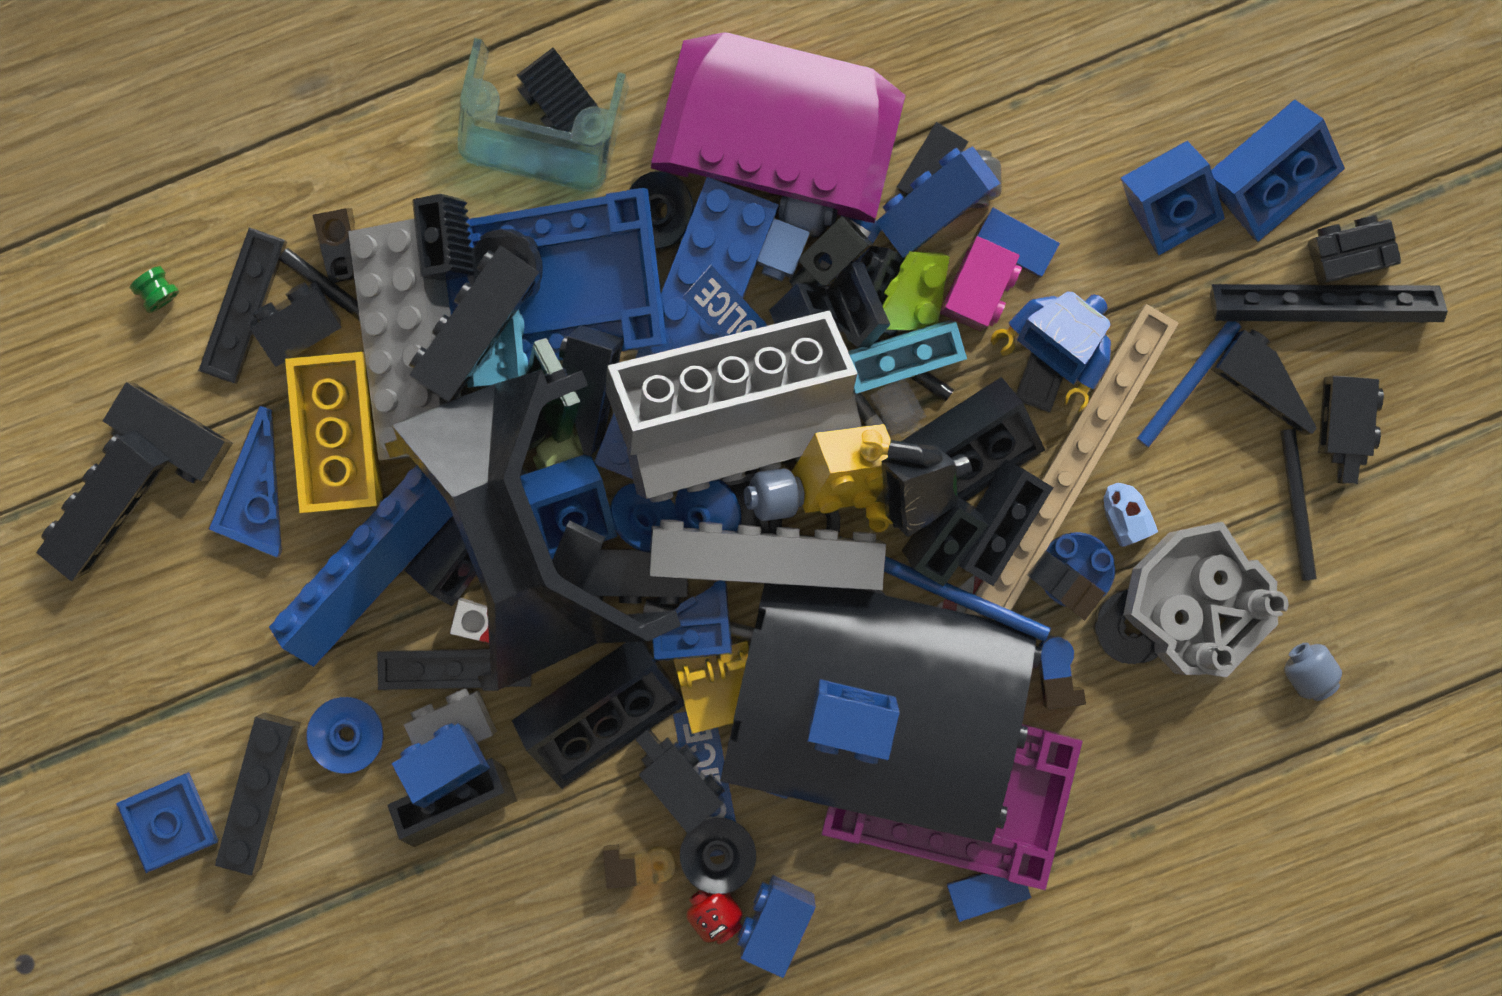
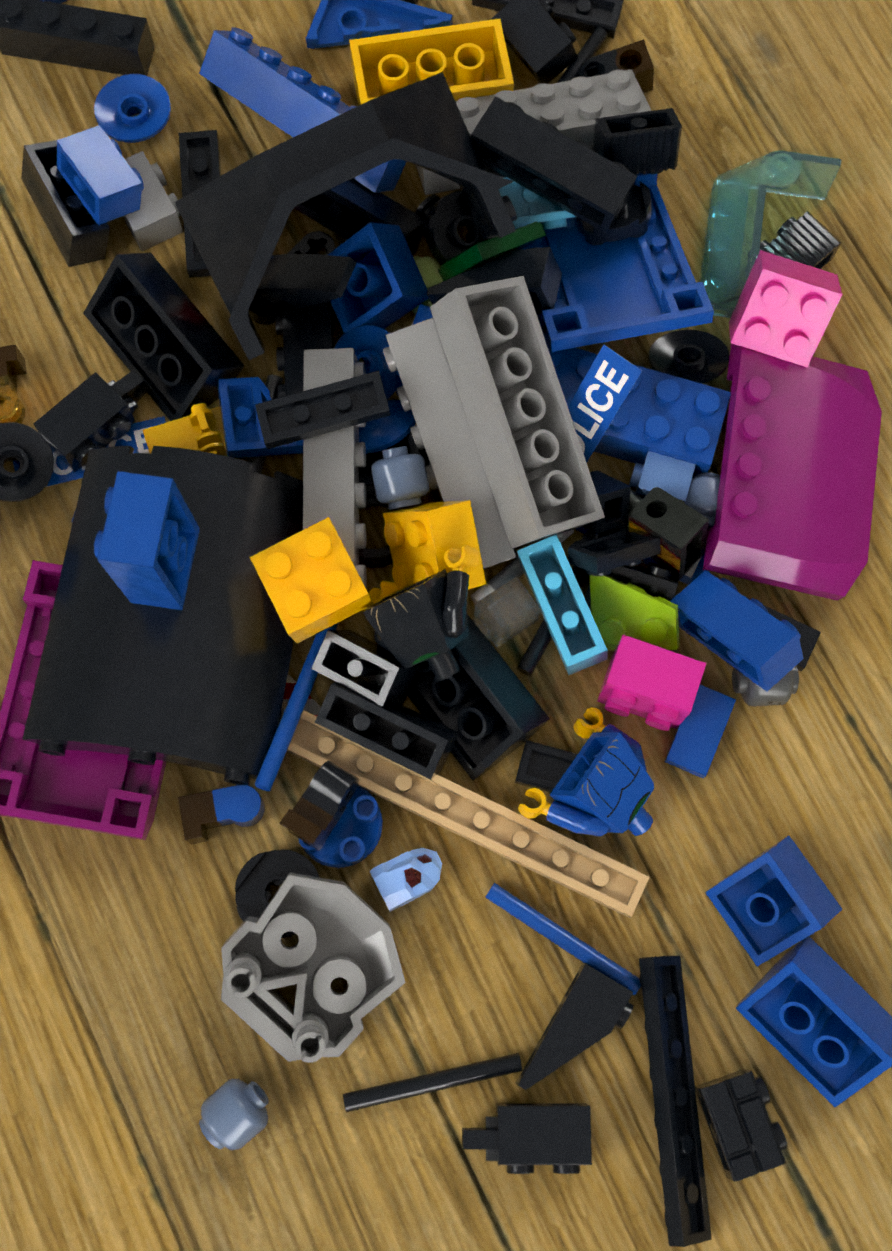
camera: 85 degrees right, 15 degrees down
none -> yellow brick [250,517,374,644]
none -> black plate [255,371,391,449]
none -> brick [729,250,842,367]

